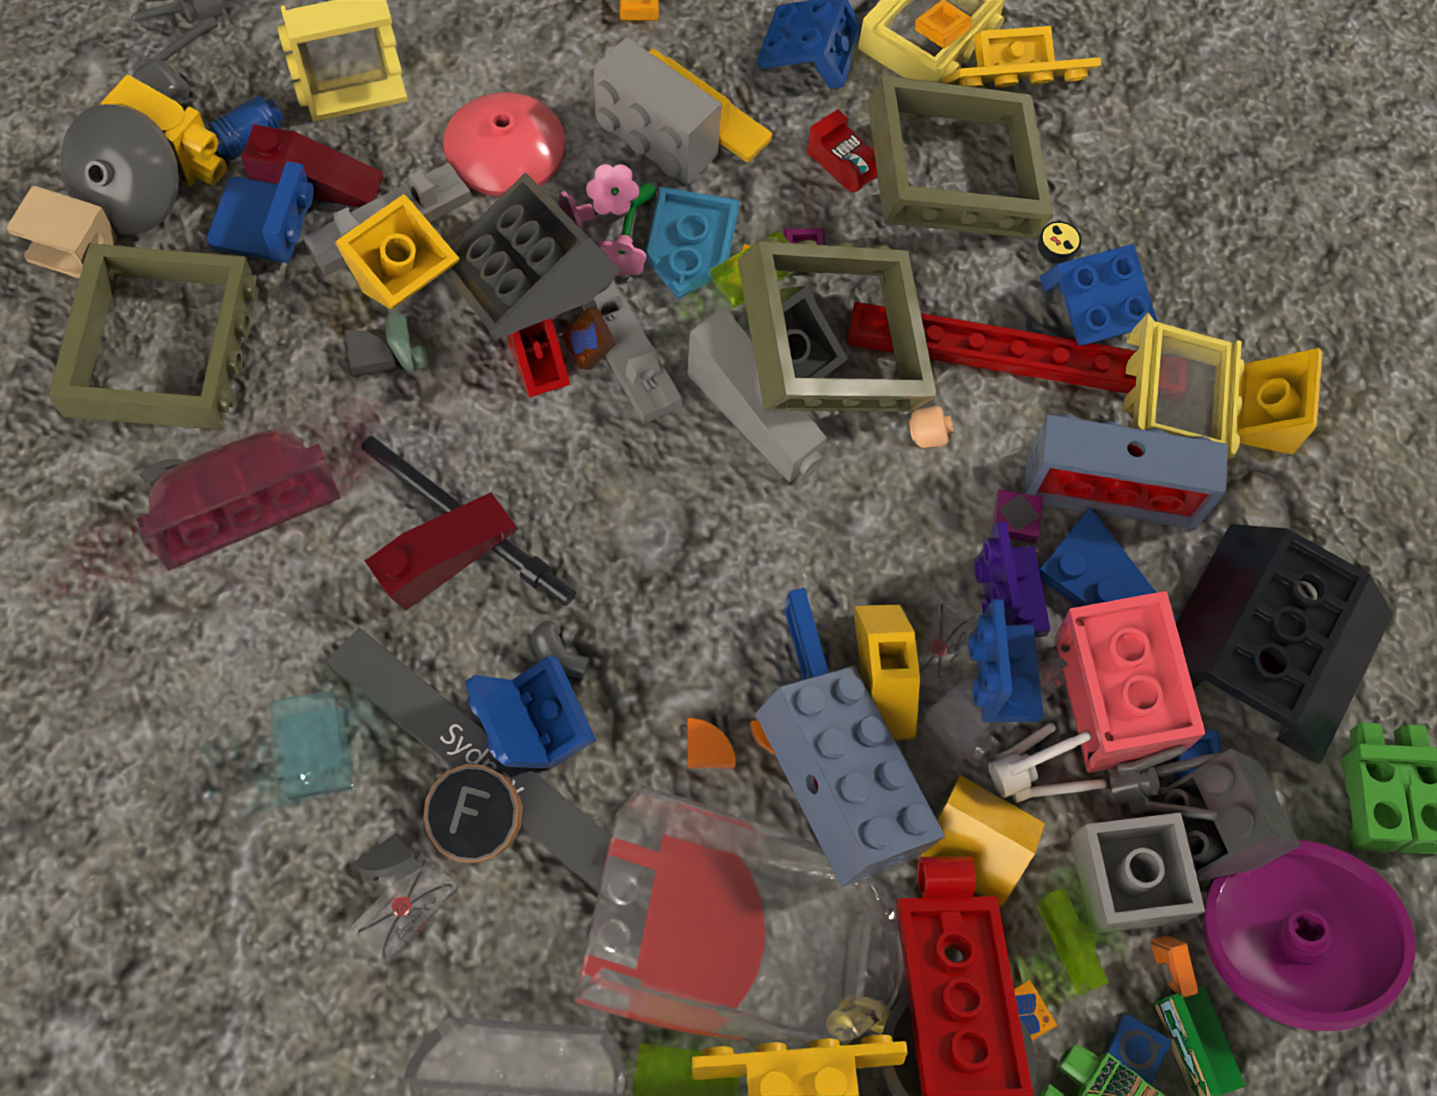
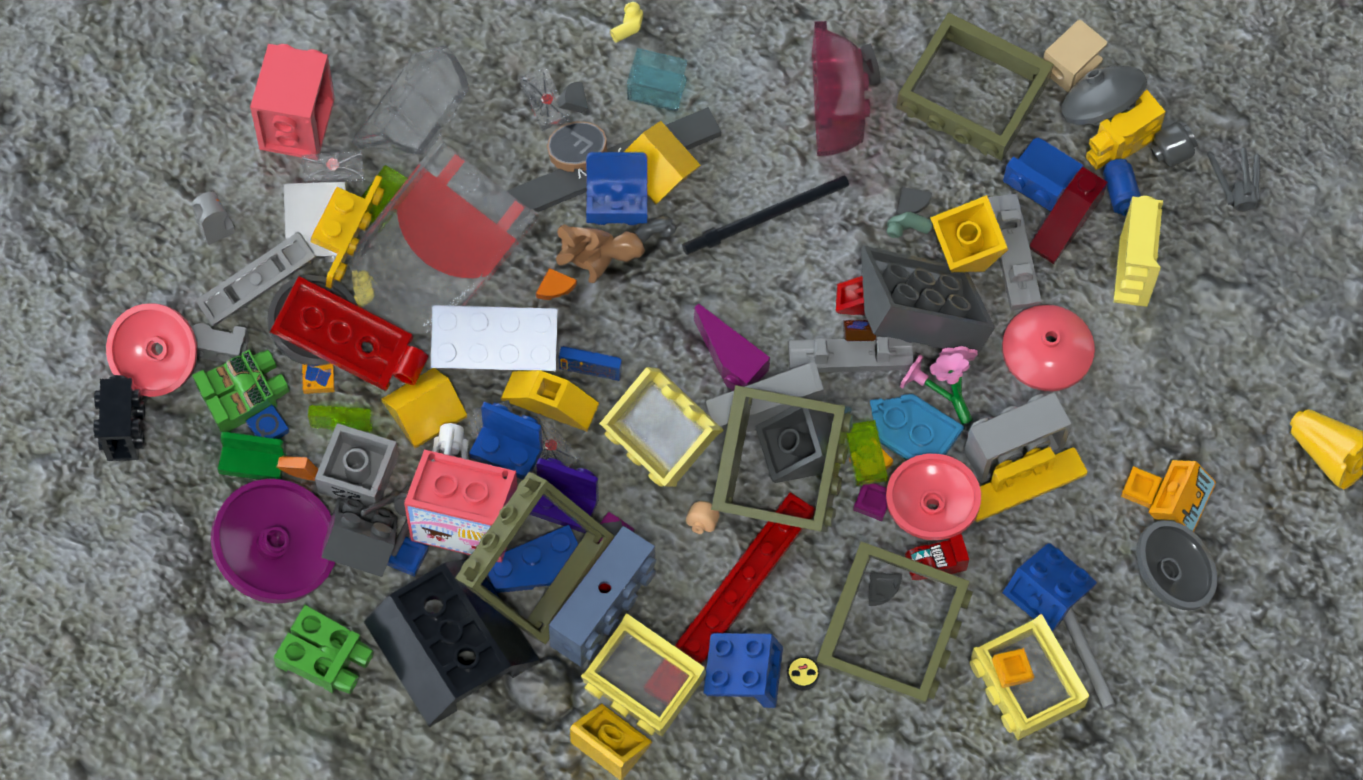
camera: 120 degrees right, 0 degrees up
dark red slope [365,492,518,611] -> none
yellow bracket [944,26,1102,88] -> none
none -> olive window [455,472,615,645]
none -> medium nougat animal [556,224,645,283]
none -> window [599,367,724,487]
none -> light yellow arm [610,2,643,43]
none -> yellow slope [624,121,701,205]
none -> magenta slope [694,303,770,391]
none -> coral dish [886,454,981,540]

